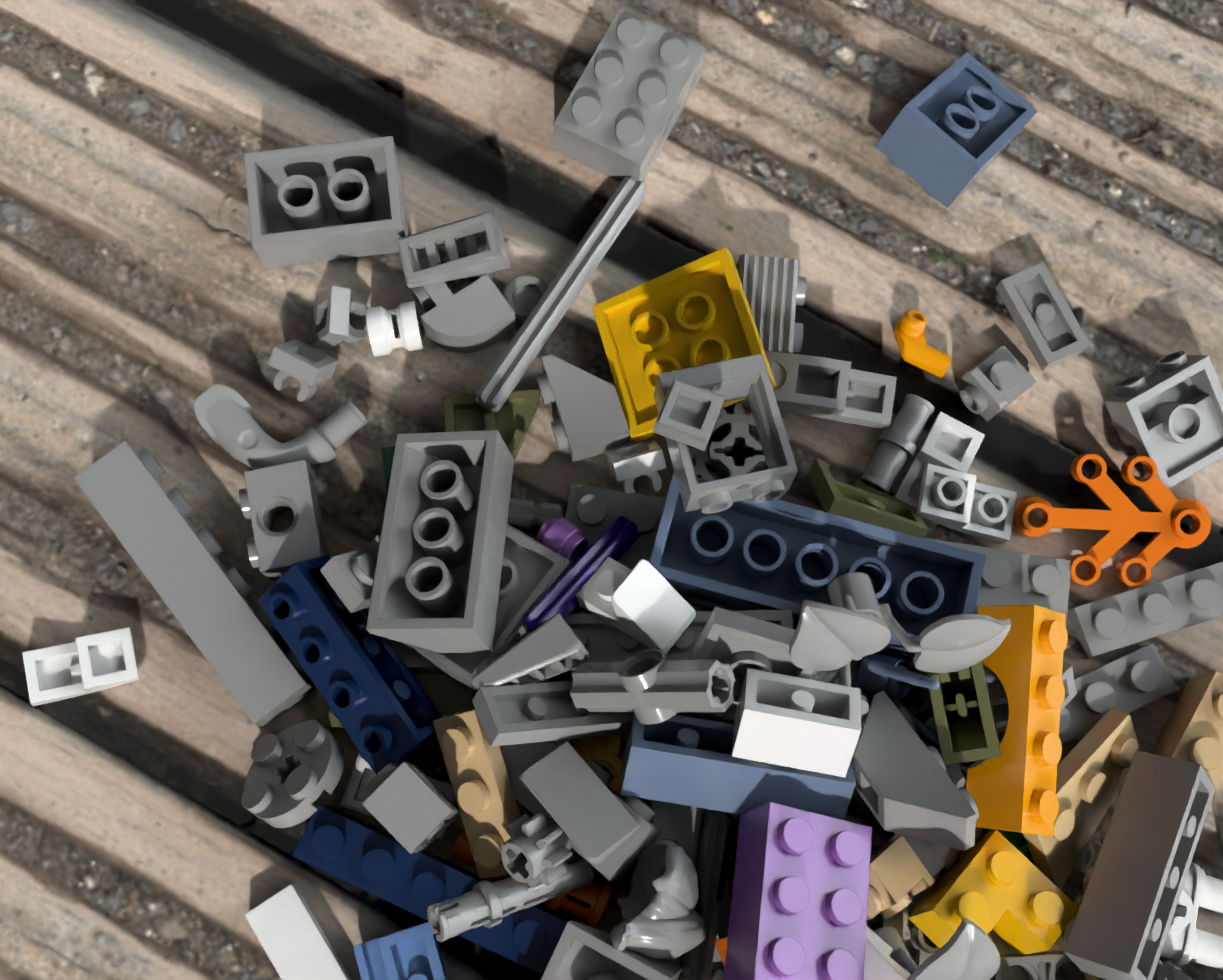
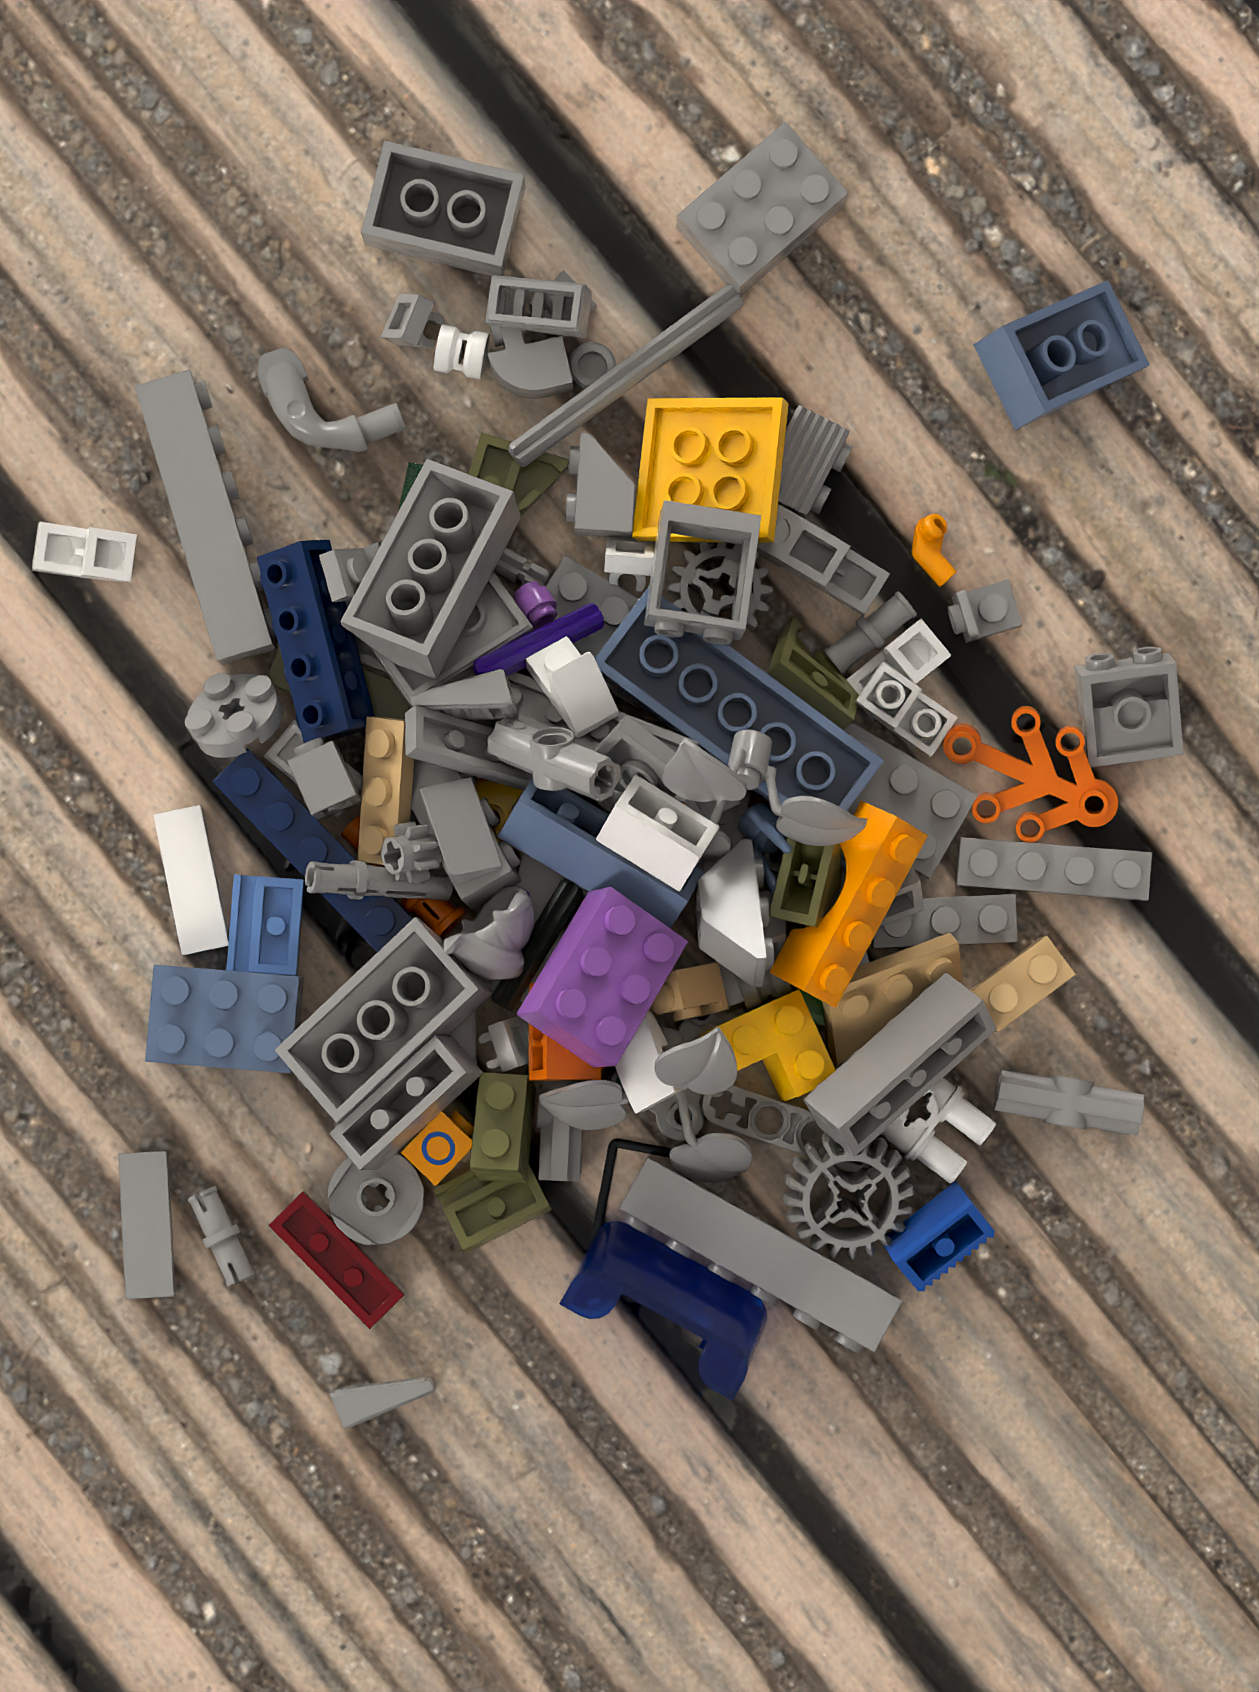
camera: 20 degrees right, 10 degrees up
light grey brick [239,460,329,580] -> none
light grey tile [268,339,339,402] -> none
light grey tile [653,377,725,451] -> none
light grey plate [995,262,1091,371] -> none

